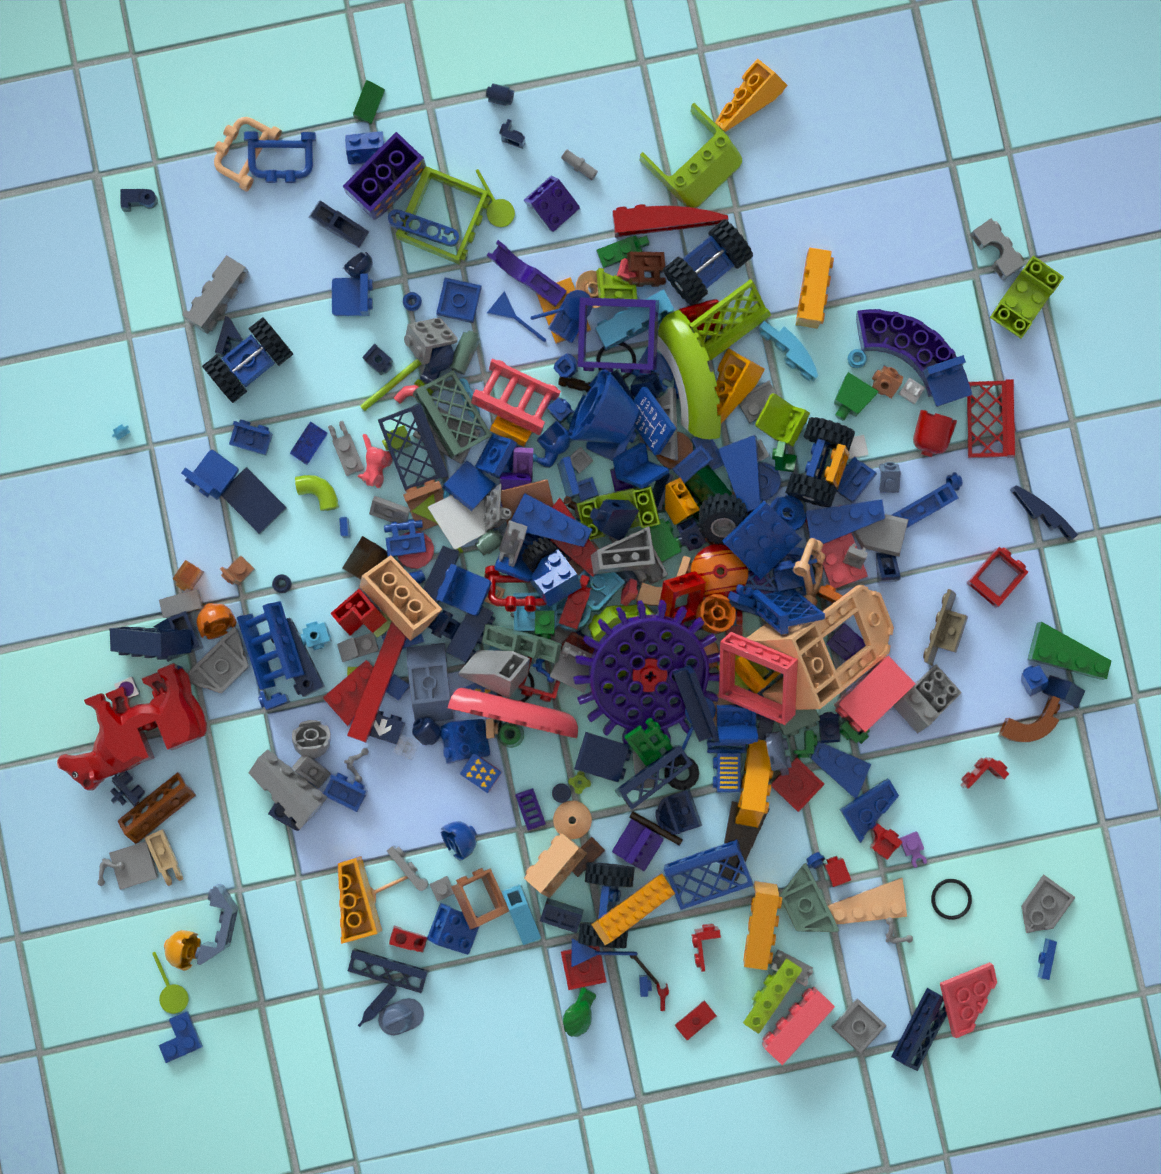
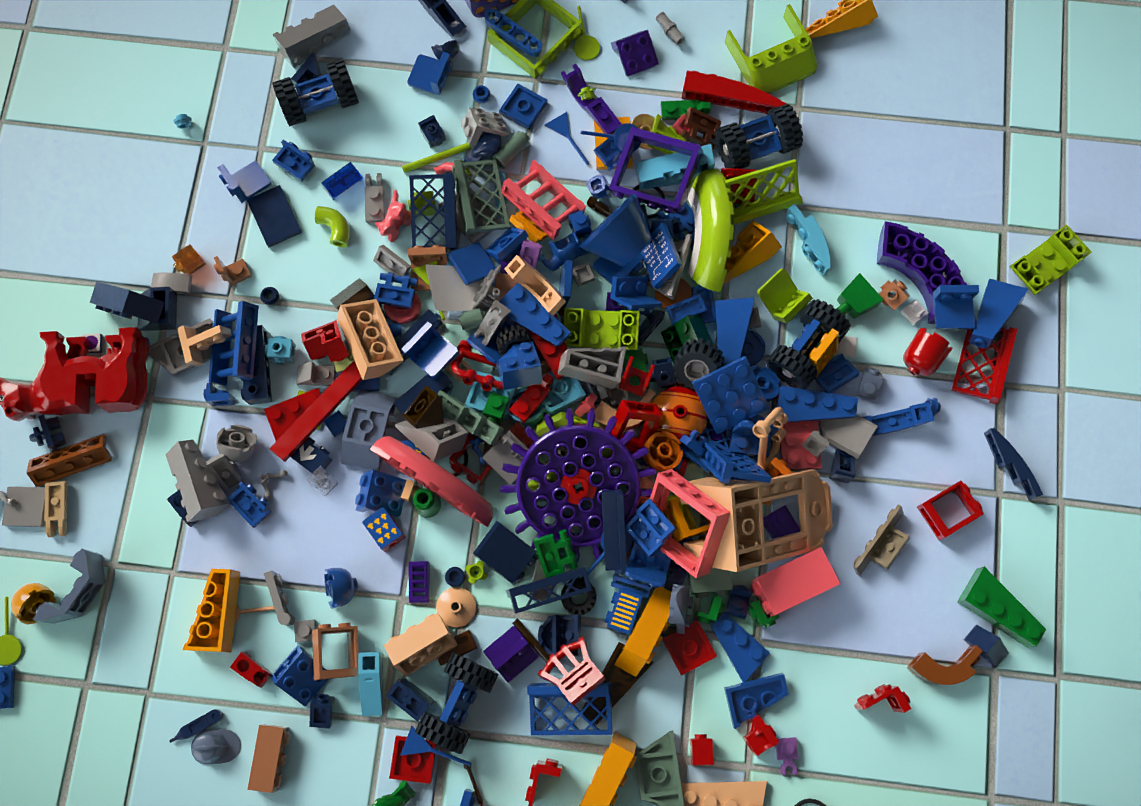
camera: 20 degrees right, 10 degrees down
orange cylinder [196,603,237,639] -> none
blue tile [339,517,350,538] -> none
dark blue fence [347,948,429,993] -> none
dark blue head [412,717,440,745] -> none
dark blue brick [428,610,461,640] -> none
blue plate [577,477,599,502] -> none
dark blue torso [590,500,639,540] -> none
light orange piece [591,874,675,945] -> none
light orange slope [665,478,699,525] -> none
light grey plate [739,380,778,424] -> none
green bracket [772,441,797,472] -> none
light orange wedge [795,247,834,329] -> none
blue plate [806,852,825,869] -> none
medium azure plate [847,349,867,368] -> none
light grey slope [893,664,962,734] -> none
light grey arch [970,218,1025,281] -> none
blue brick [1021,665,1049,697] -> none
none -> light nougat bracket [177,325,232,367]
none -> nougat brick [247,724,290,793]
none -> dark blue bracket [309,694,335,729]
none -> dark brown slope [403,385,444,429]
none -> light nougat arch [505,255,566,316]
none -> plate [537,637,605,706]
none -> lime plate [578,86,596,101]
none -> red piece [619,356,655,397]
none -> blue slope [625,498,676,557]
none -> blue slope [969,278,1028,349]

